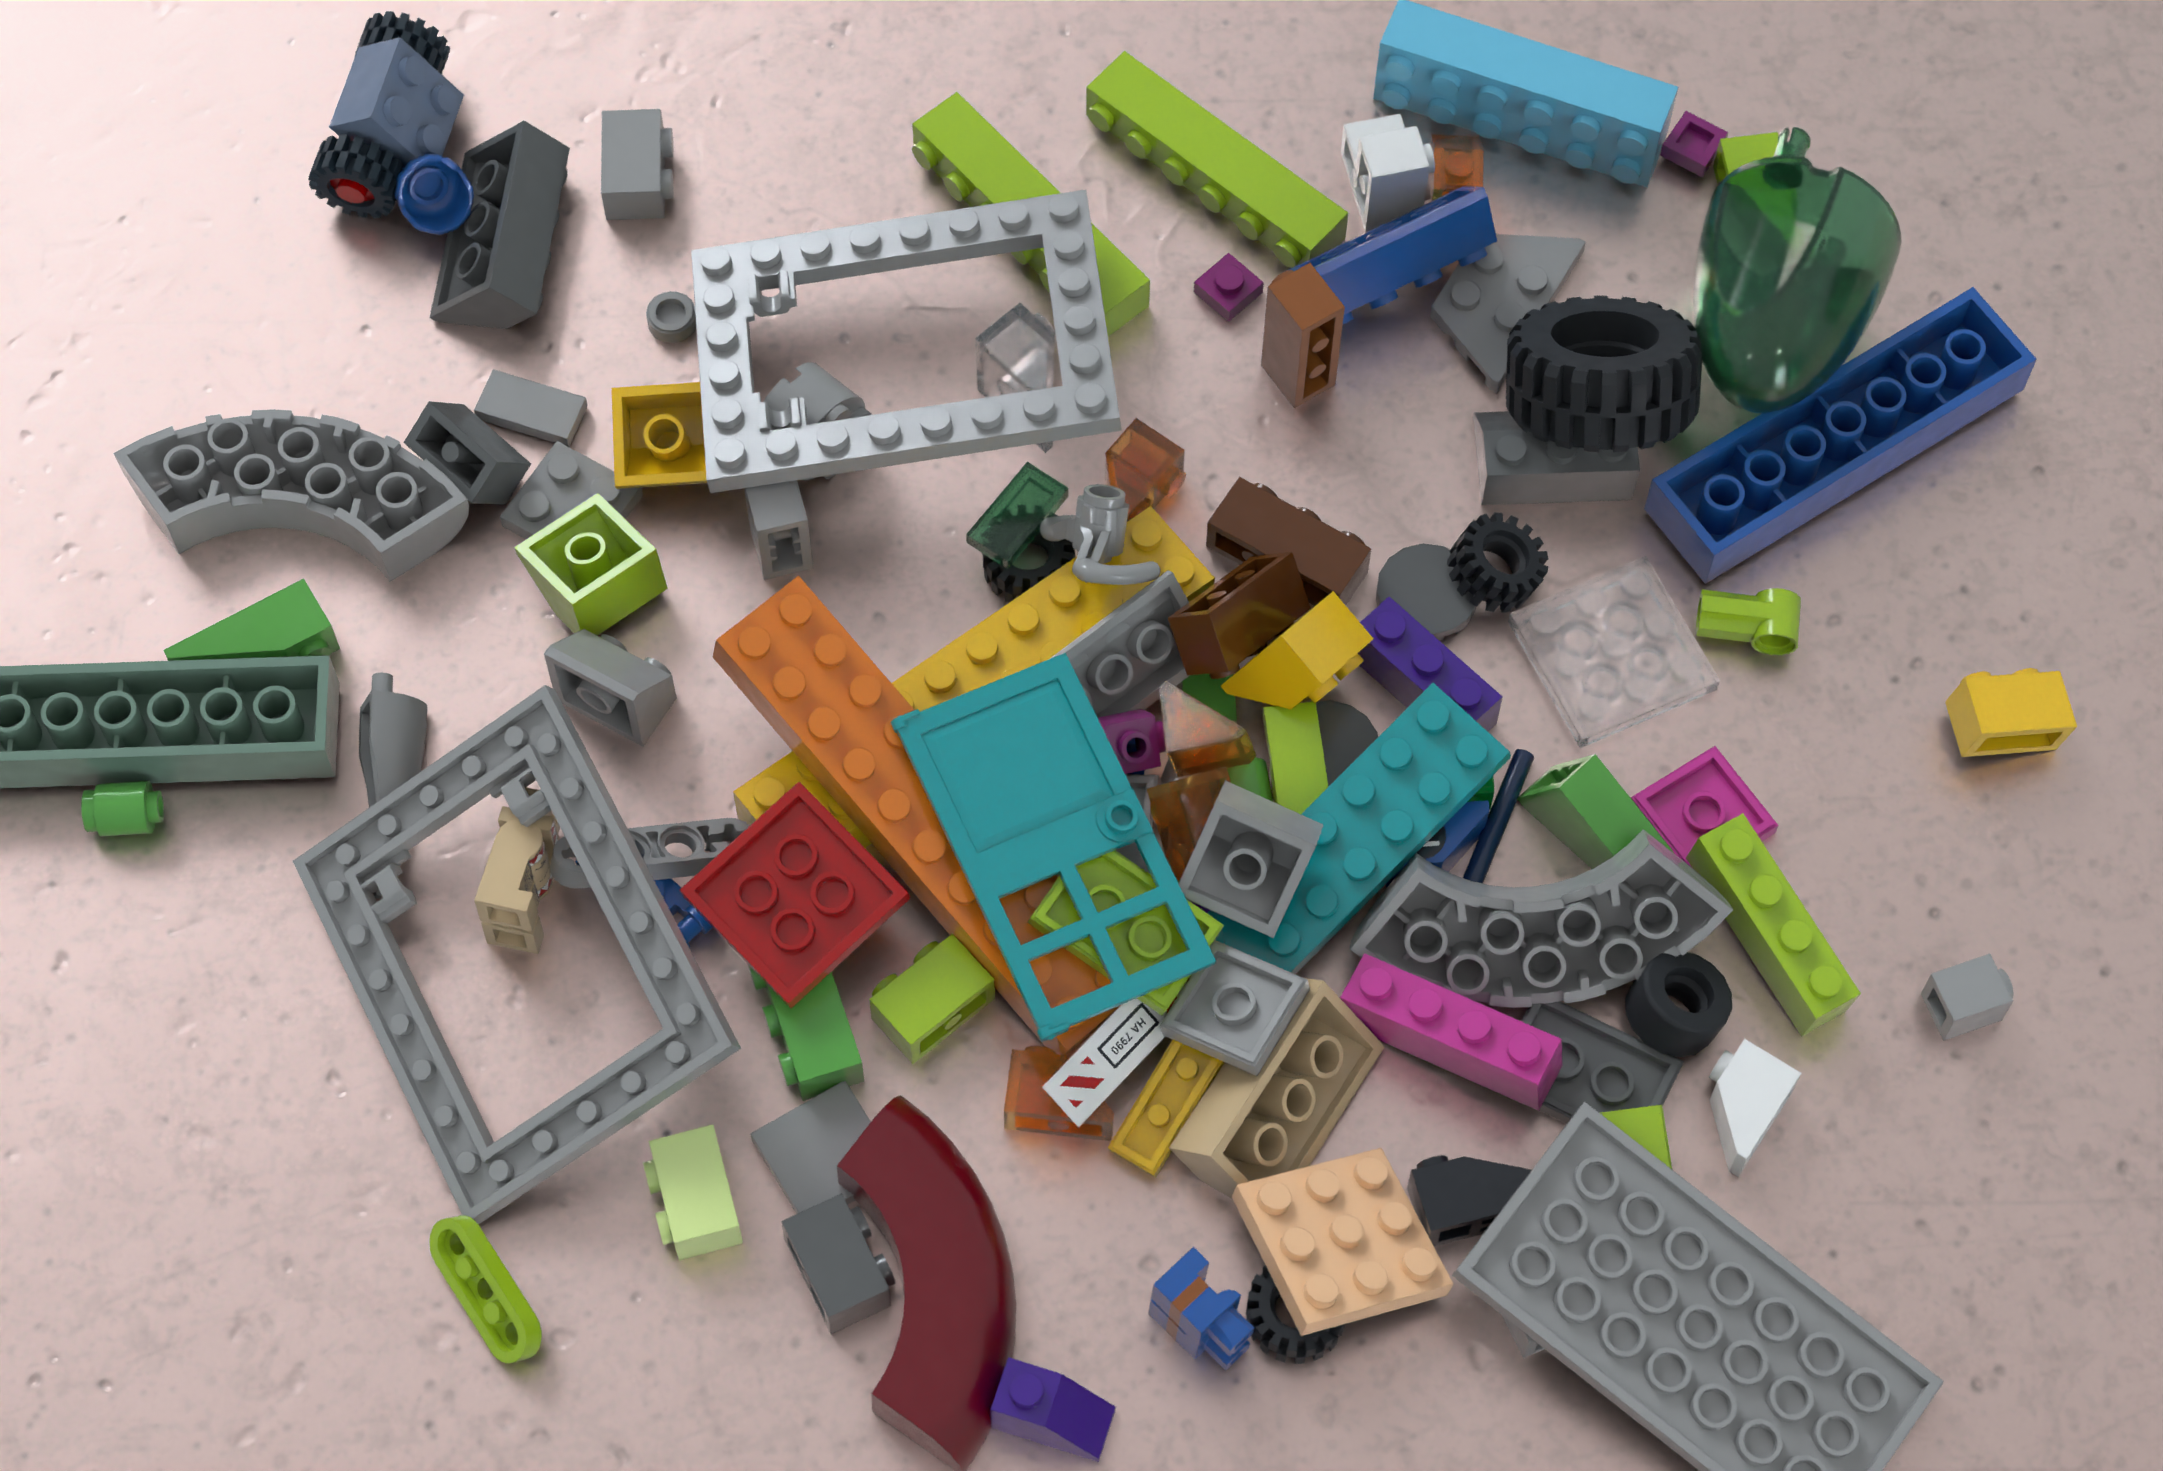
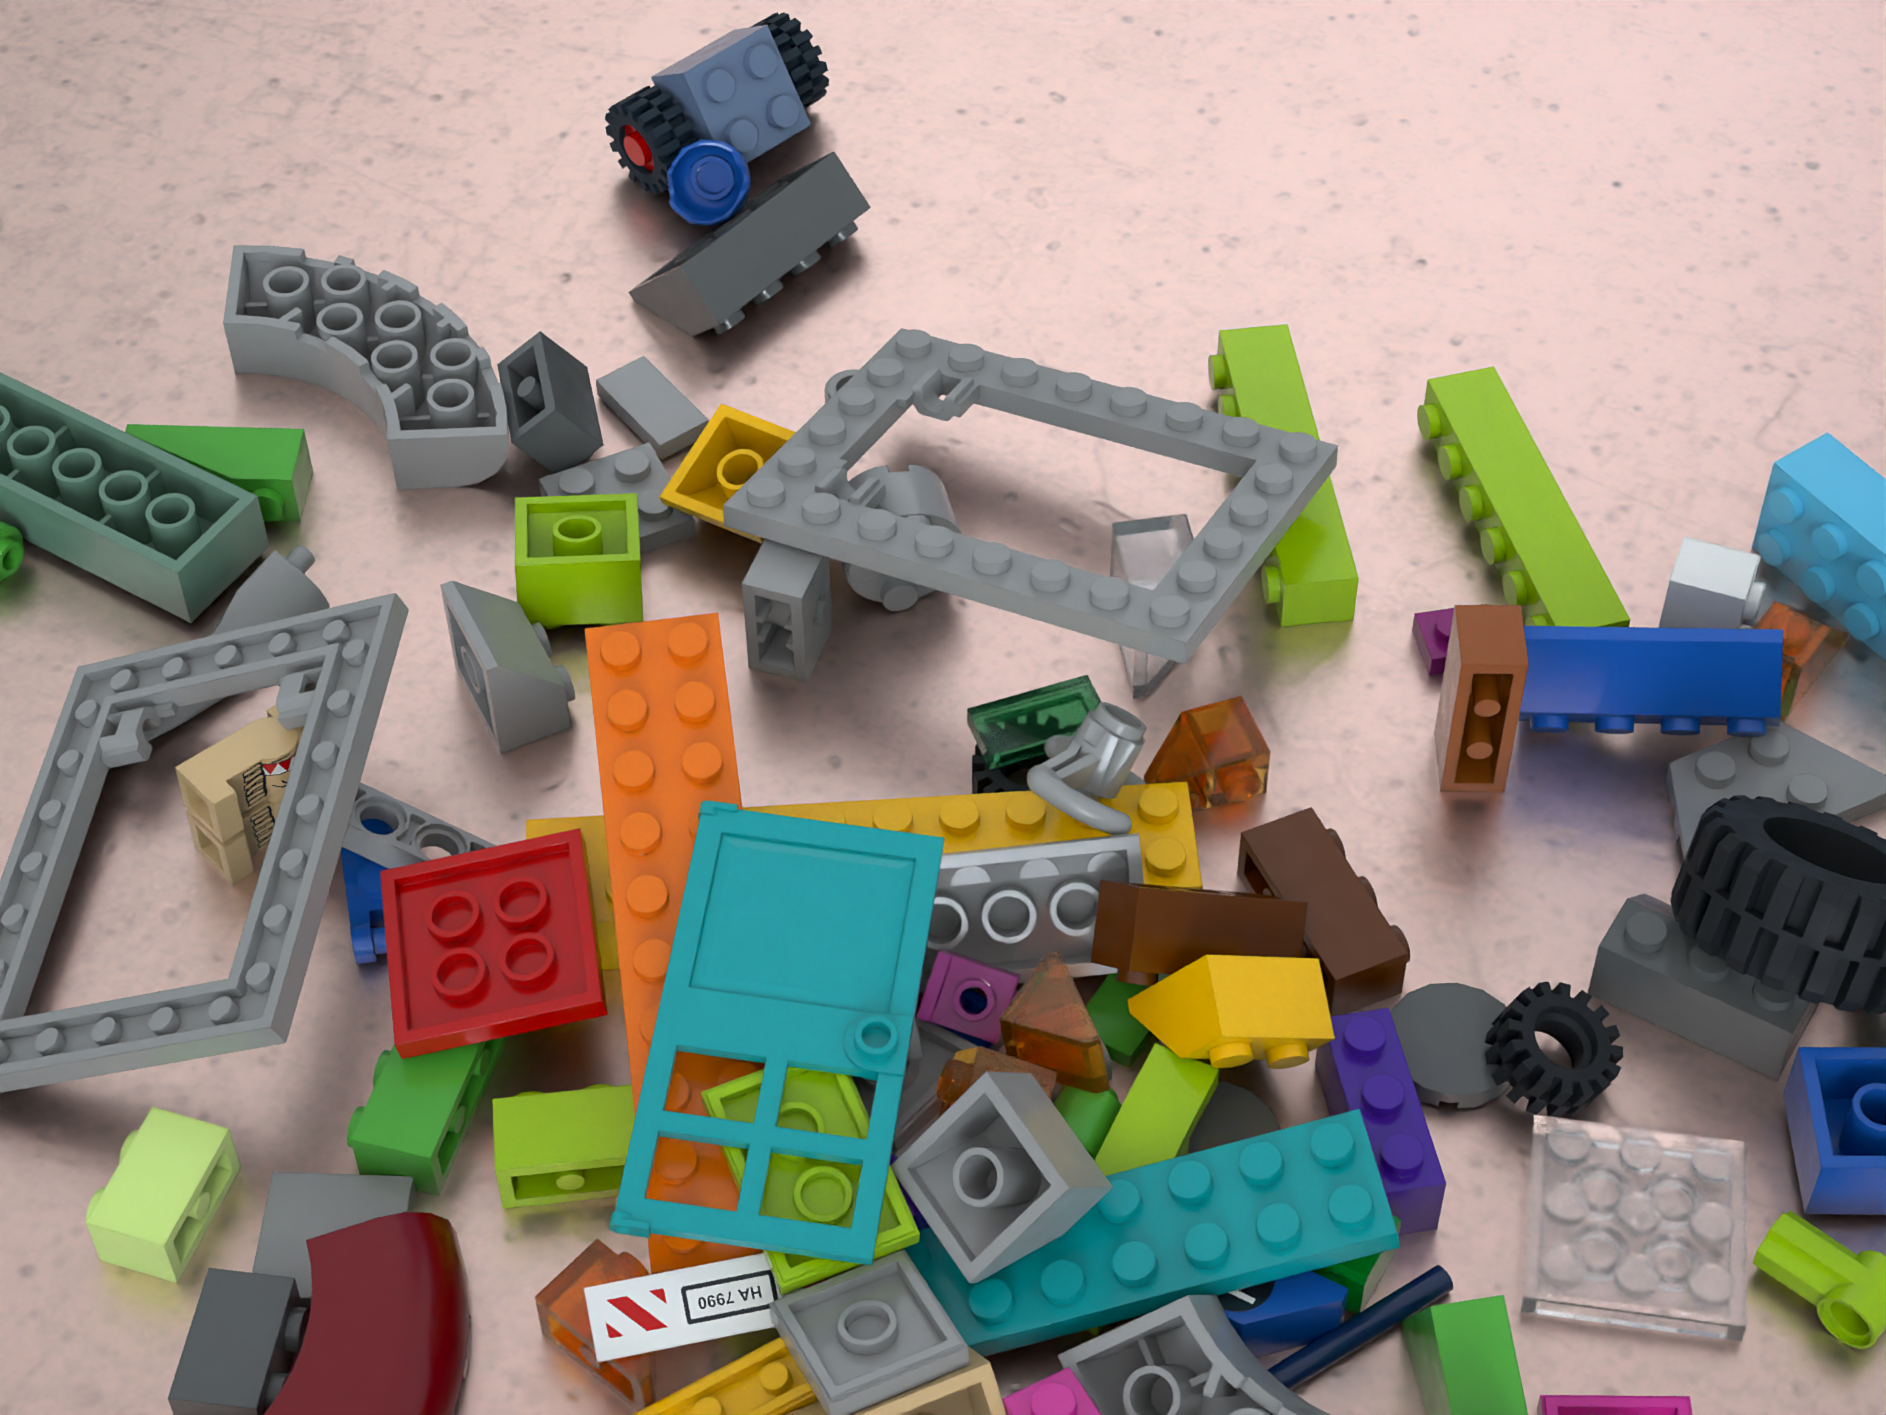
camera: 35 degrees right, 15 degrees down
light grey brick [601,109,674,220] -> none

